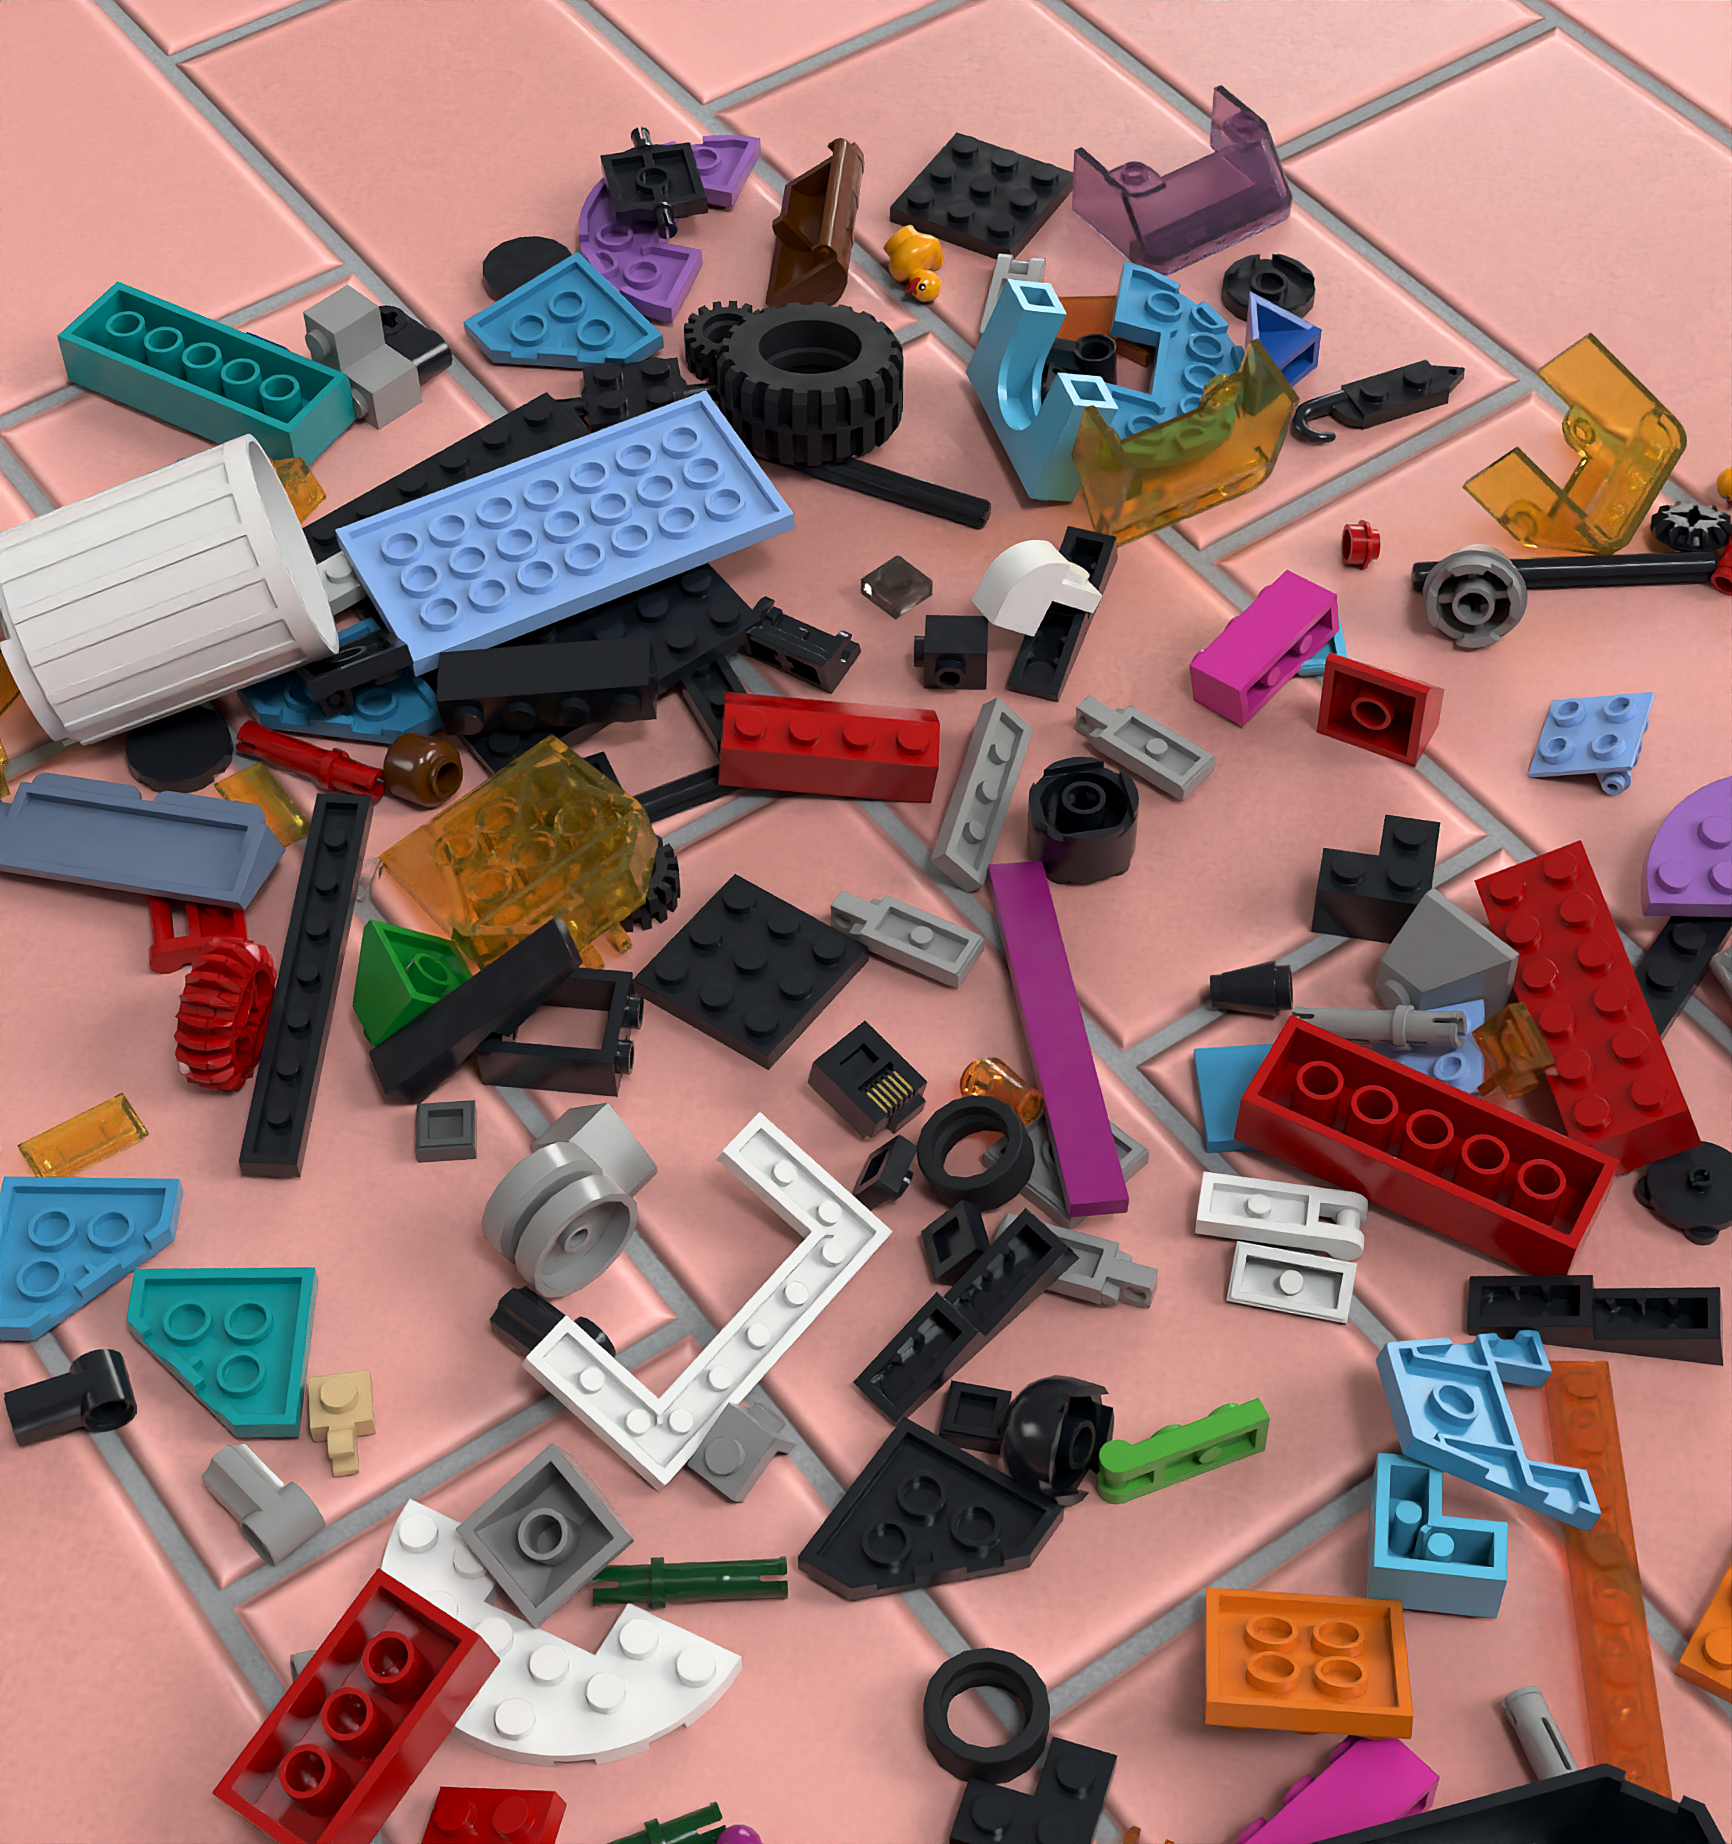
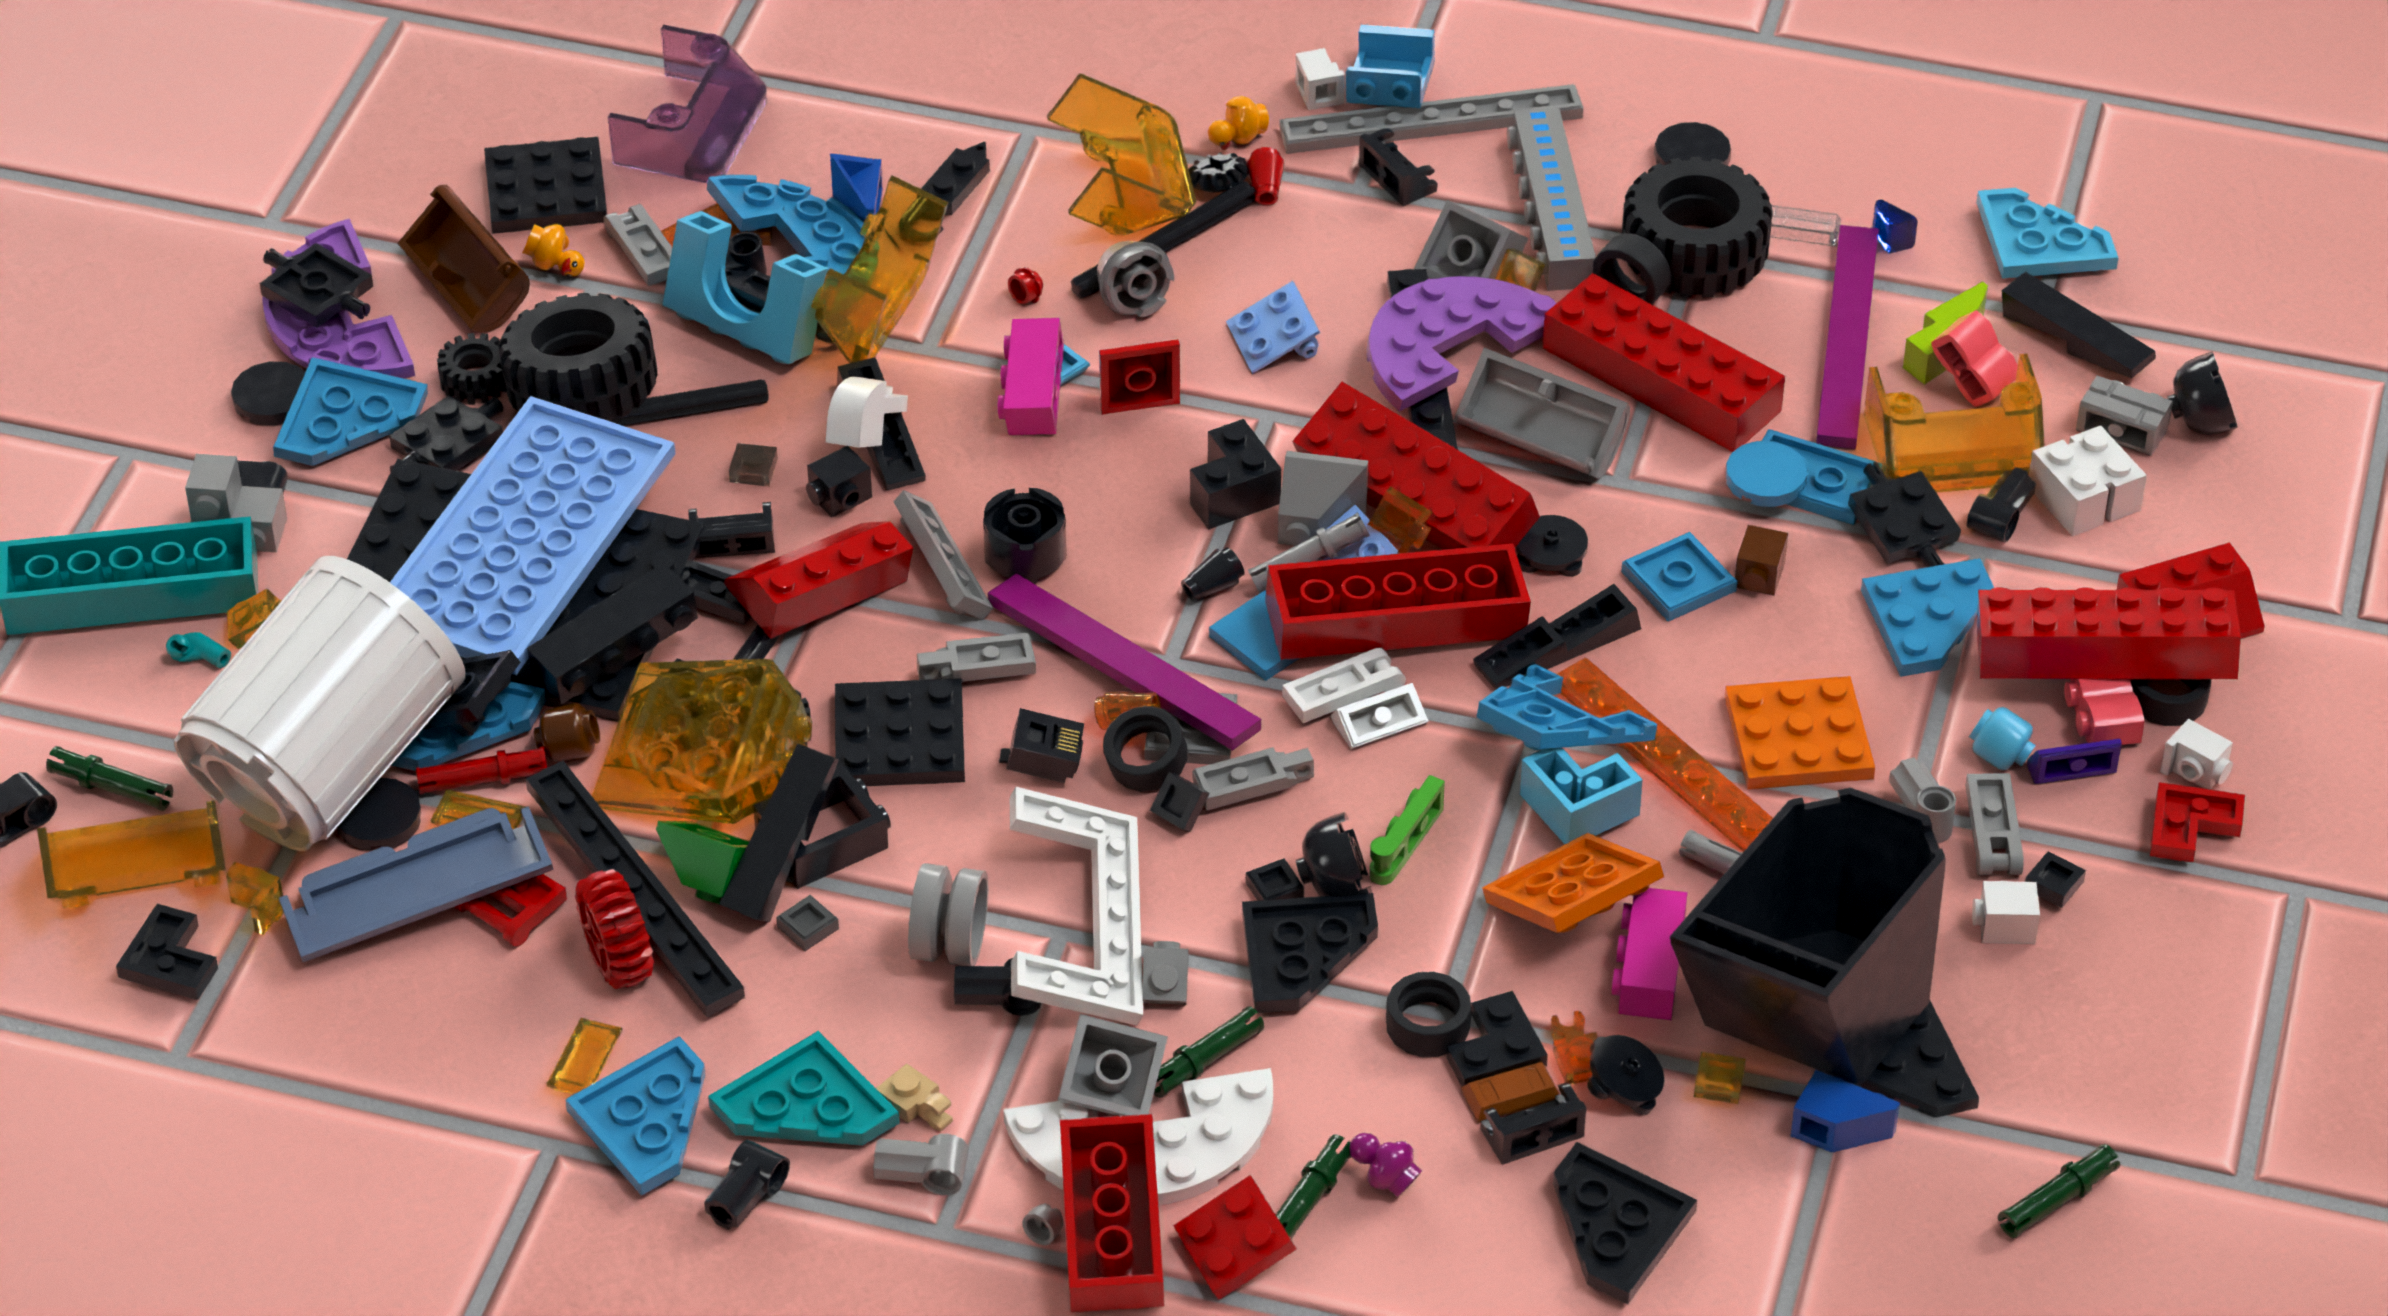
camera: 40 degrees left, 5 degrees down
light grey slope [531,1103,657,1198] -> none
black plate [852,1134,918,1211] -> none
black slope [853,1208,1080,1425] -> none
light grey hinge [1074,695,1216,802] -> none
black tile [1221,254,1316,322] -> none

